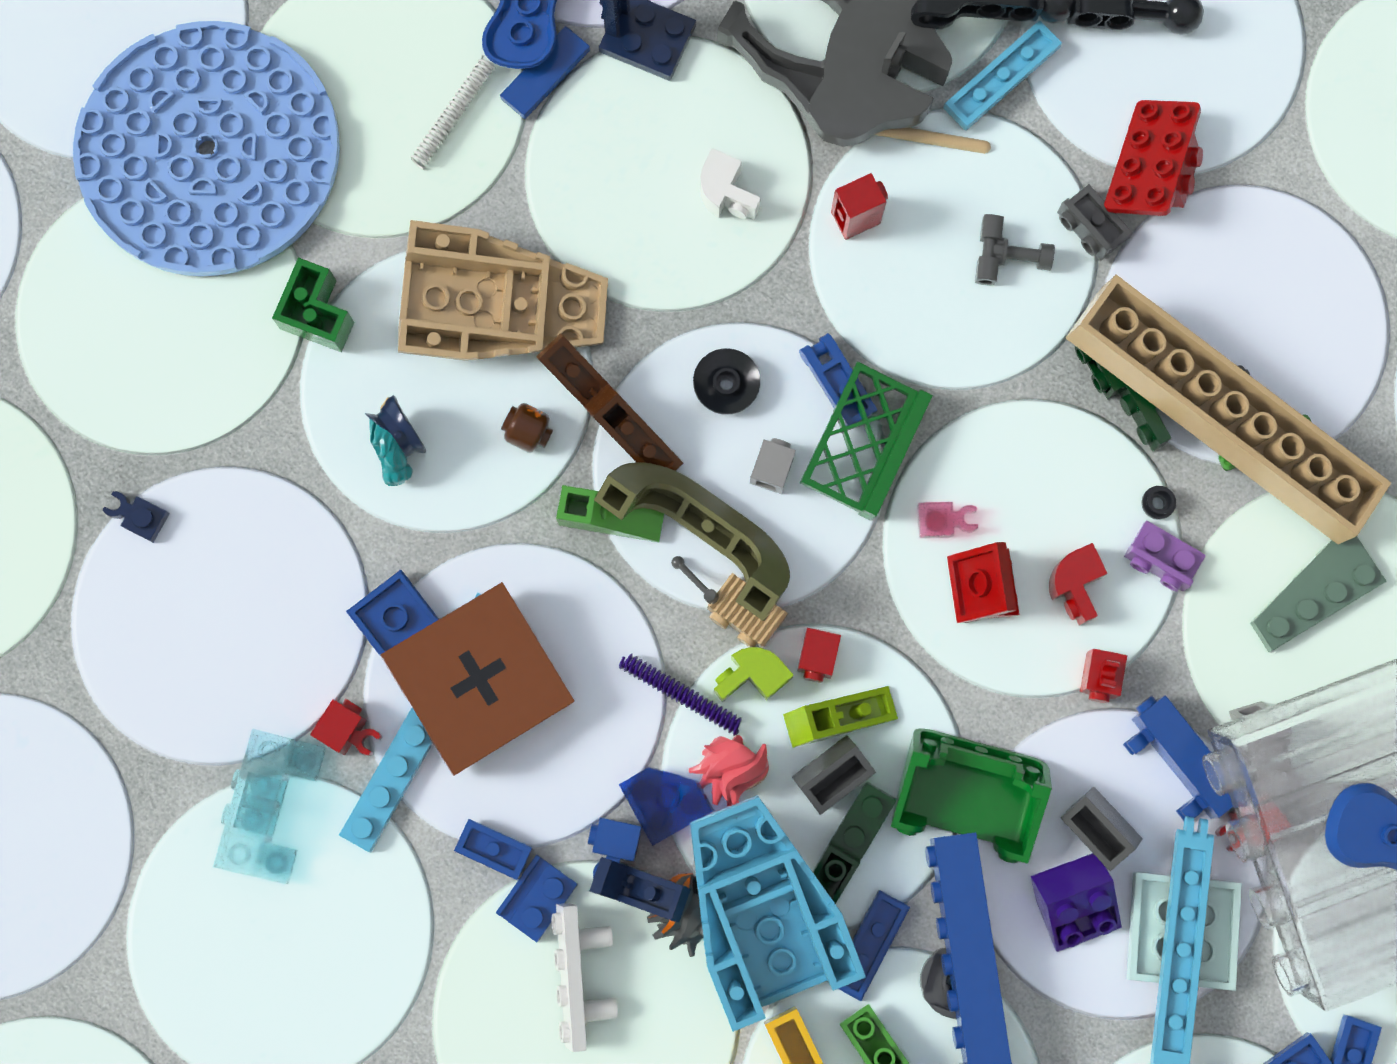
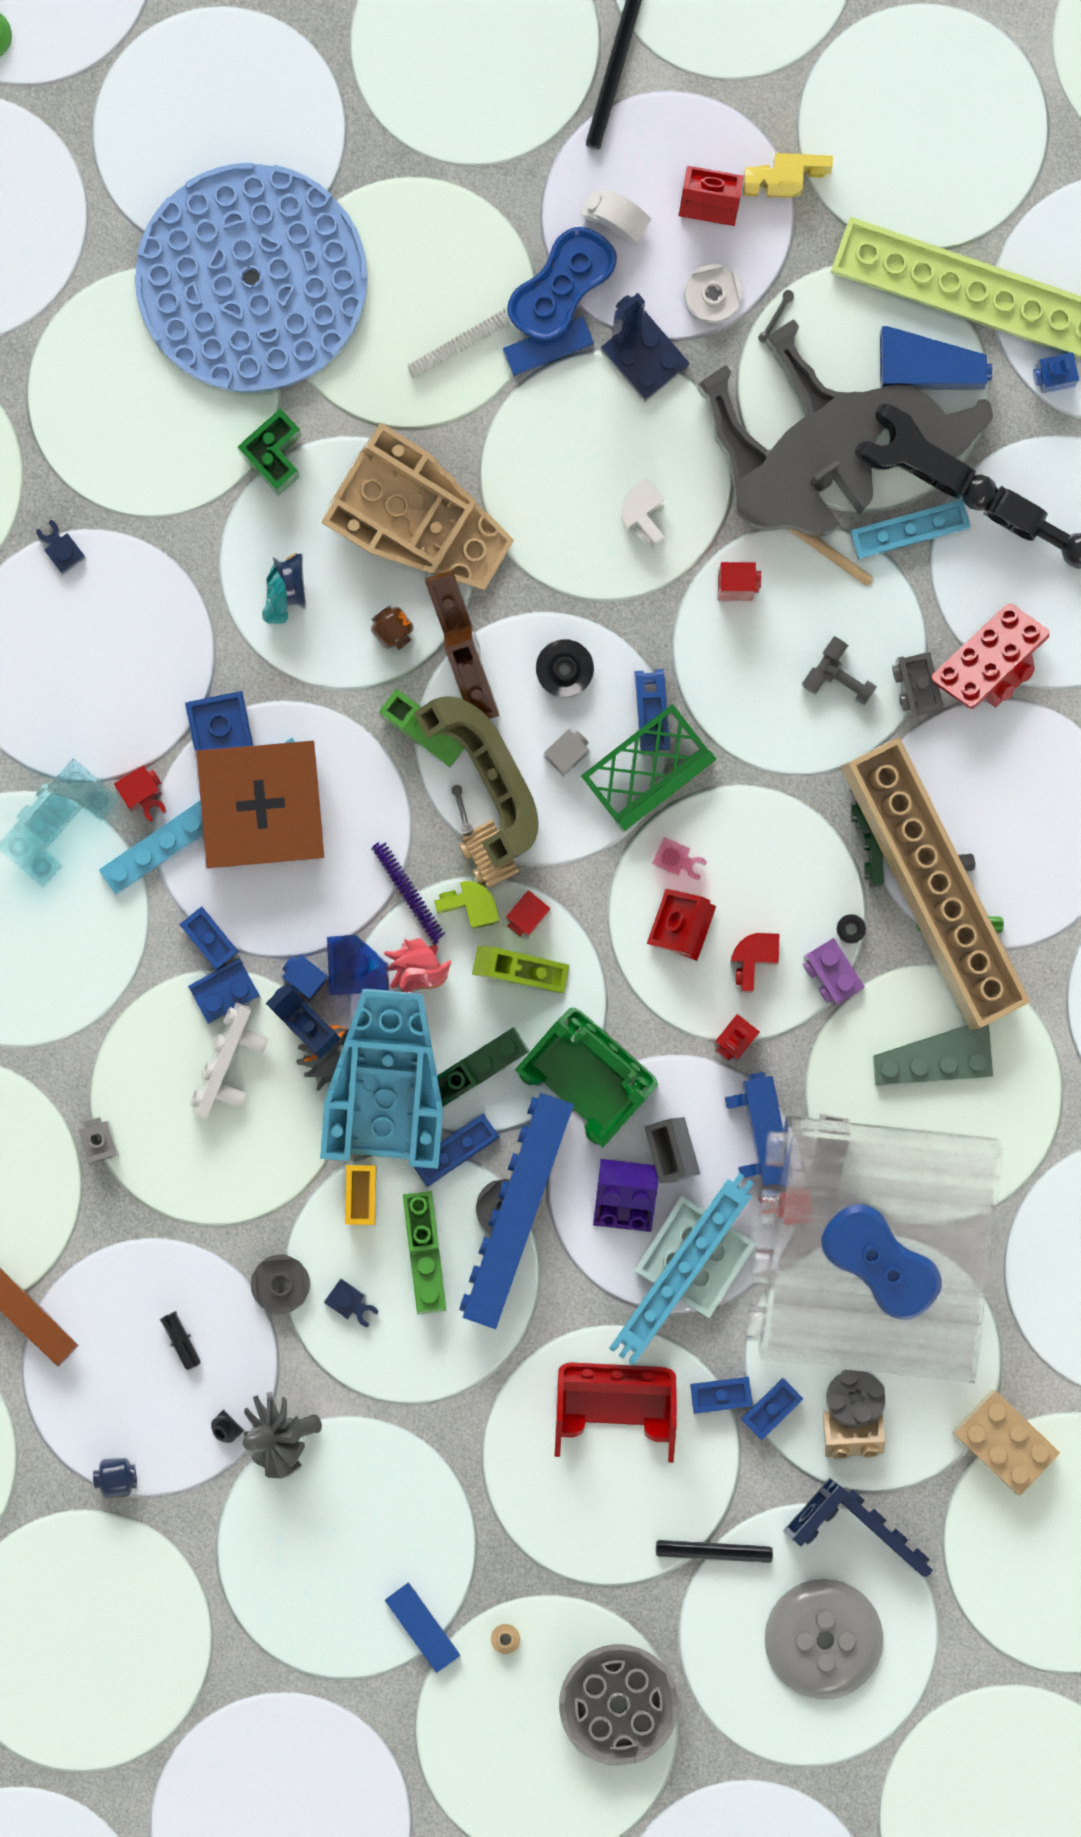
camera: 20 degrees right, 5 degrees up
dark grey piece [792,735,876,815] -> none

